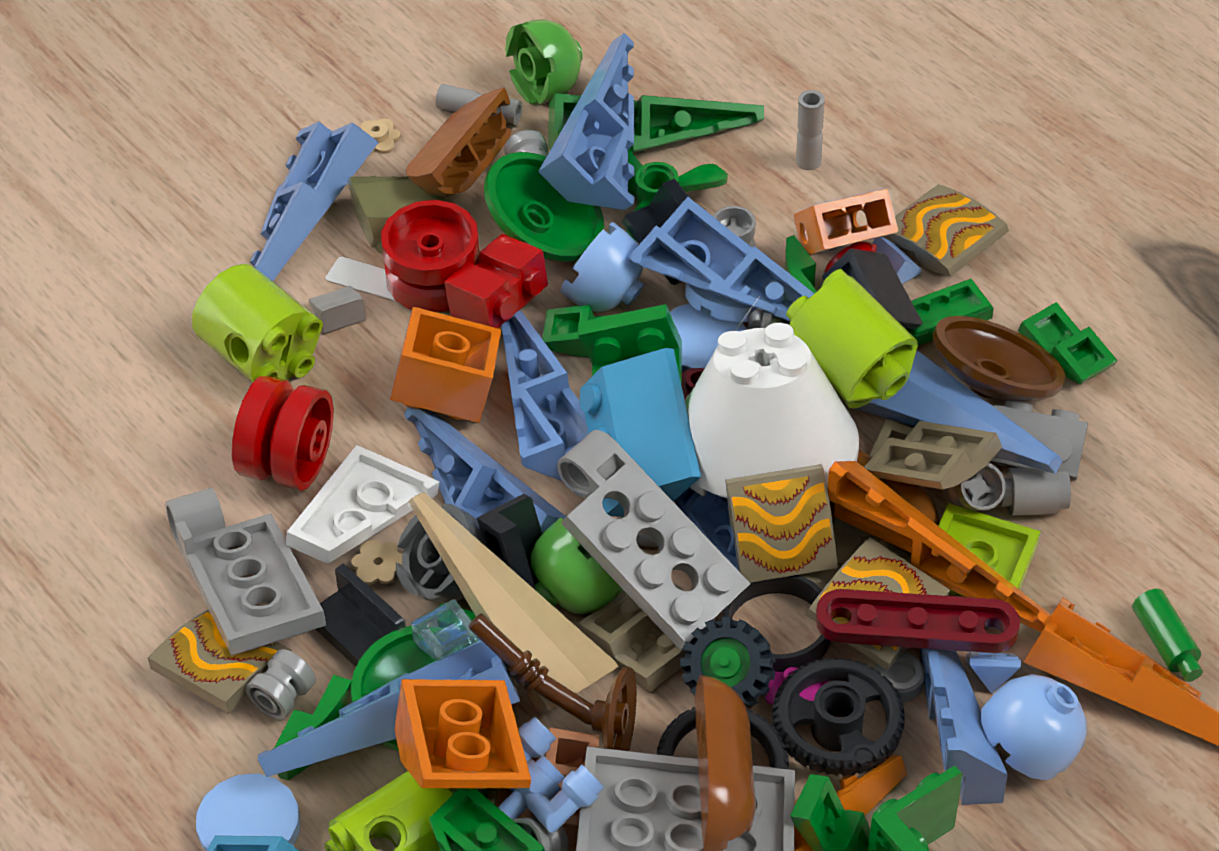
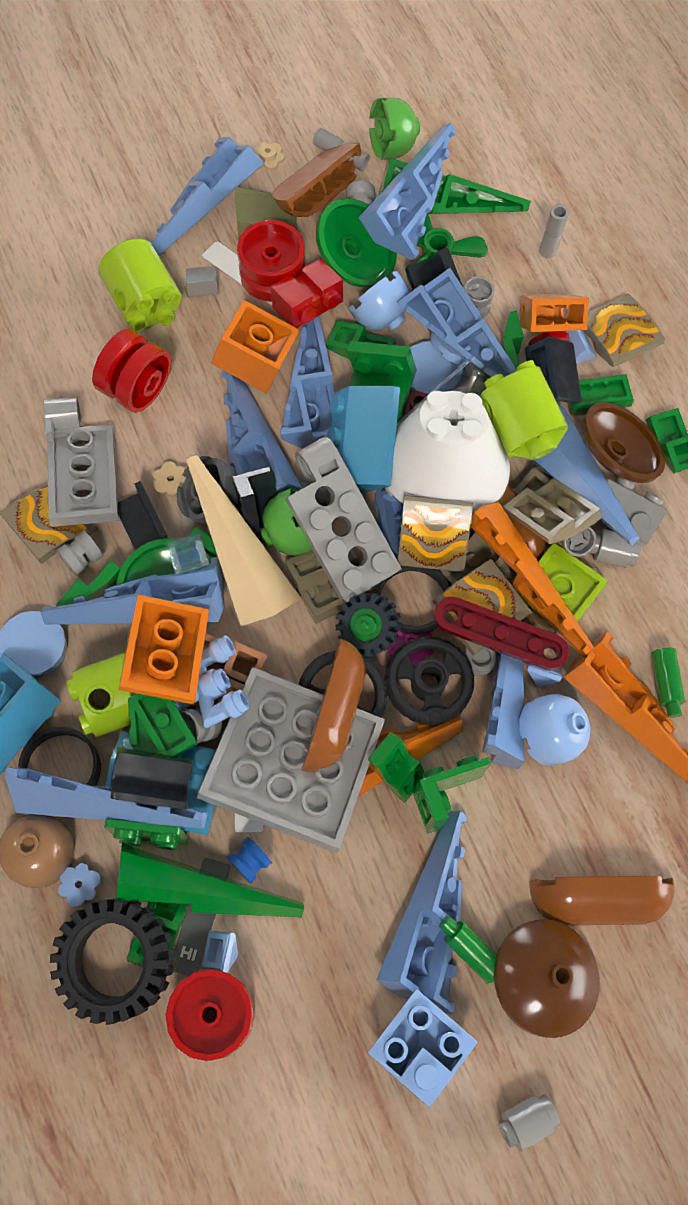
camera: 10 degrees right, 20 degrees up
white wing [286,445,440,564] -> none
reddish brown dish [468,613,637,751] -> none

